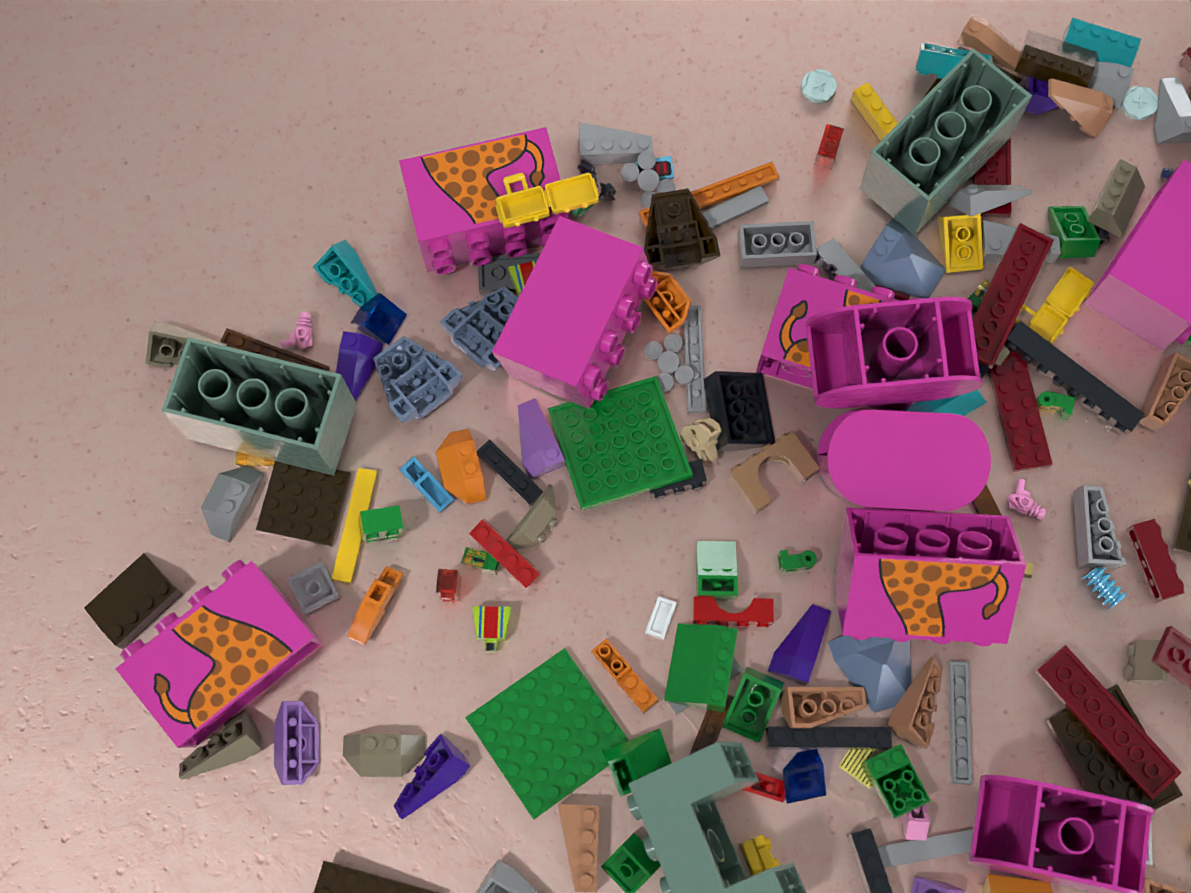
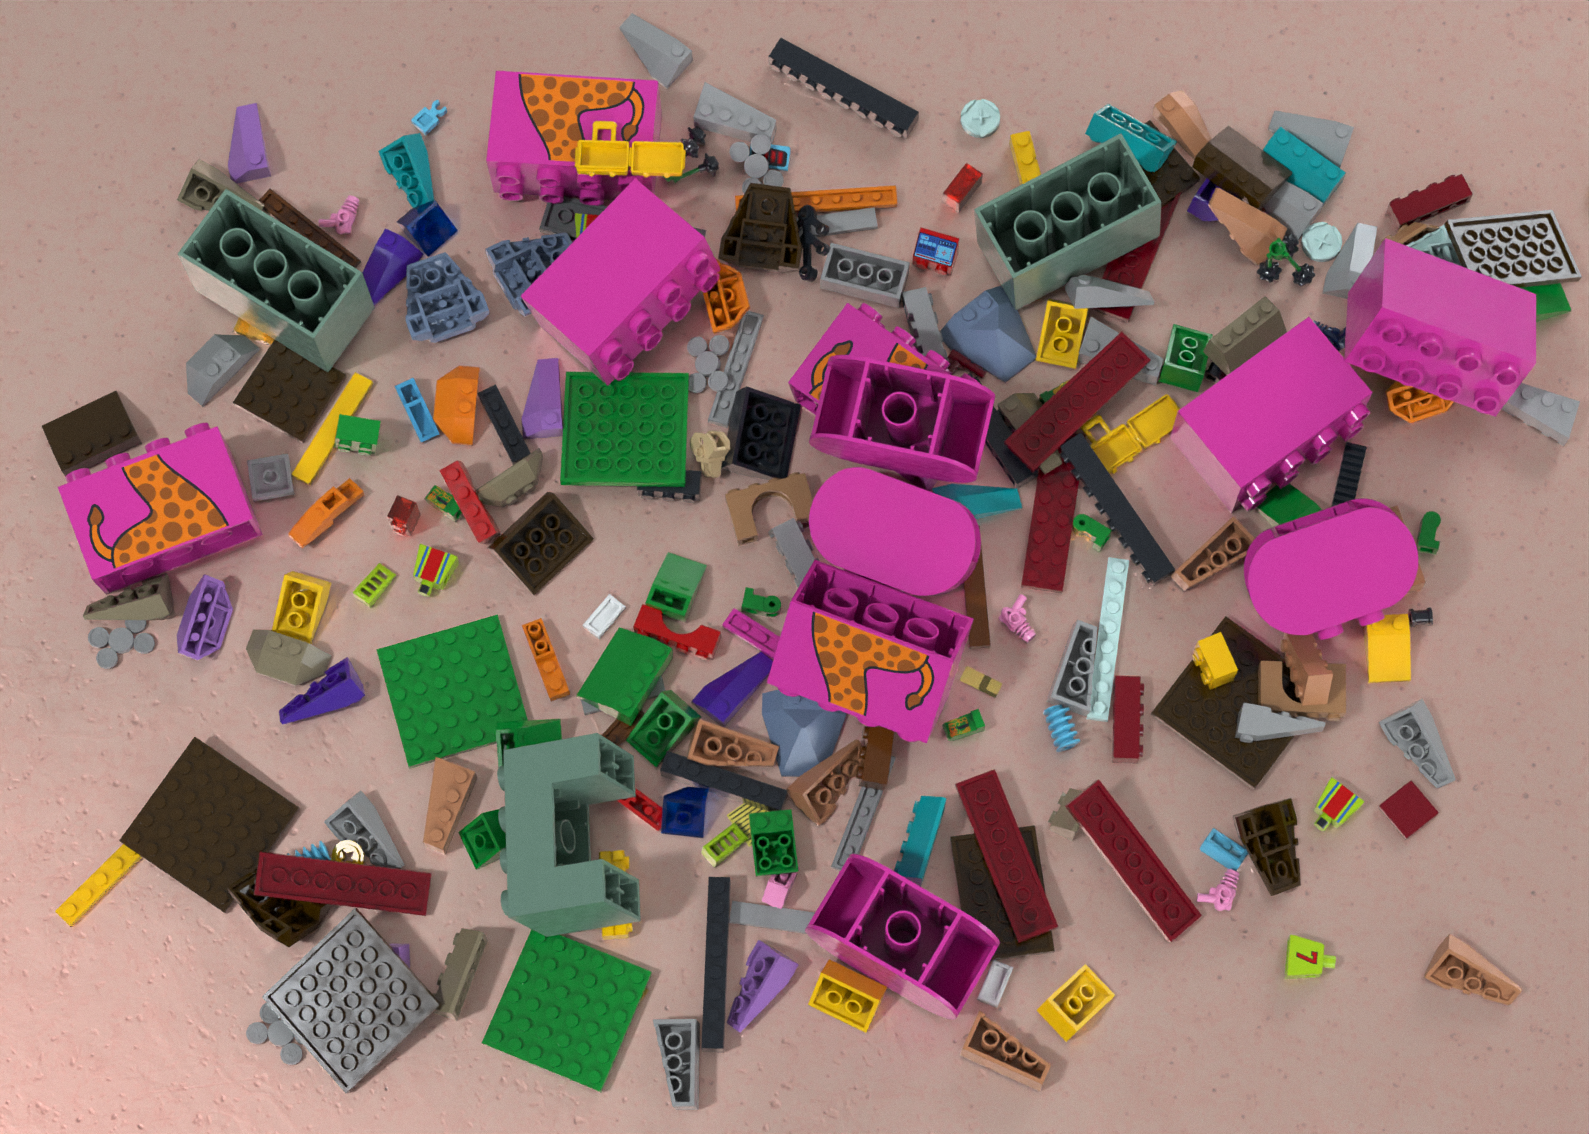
camera: 20 degrees right, 0 degrees up
none -> light grey piece [88,620,155,669]
none -> medium lavender wedge [228,103,271,184]
none -> yellow slope [271,571,331,644]
none -> lime slope [353,563,396,608]
none -> medium azure plate [411,100,447,136]
none -> dark brown slope [488,492,594,595]
none -> light grey wedge [619,13,693,89]
none -> lime slope [701,822,748,868]
none -> dark pink plate [722,608,780,659]
none -> black brick [768,38,919,139]
none -> light grey wedge [768,518,820,587]
none -> black plant [797,205,830,282]
none -> reddish brown brick [856,726,894,791]
none -> teal slope [894,796,946,887]
none -> slope [912,227,959,275]
none -> green leg [942,709,985,741]
none -> light aqua plate [1086,557,1129,722]
none -> black plant [1257,234,1315,286]
none -> light grey wedge [1268,111,1354,168]

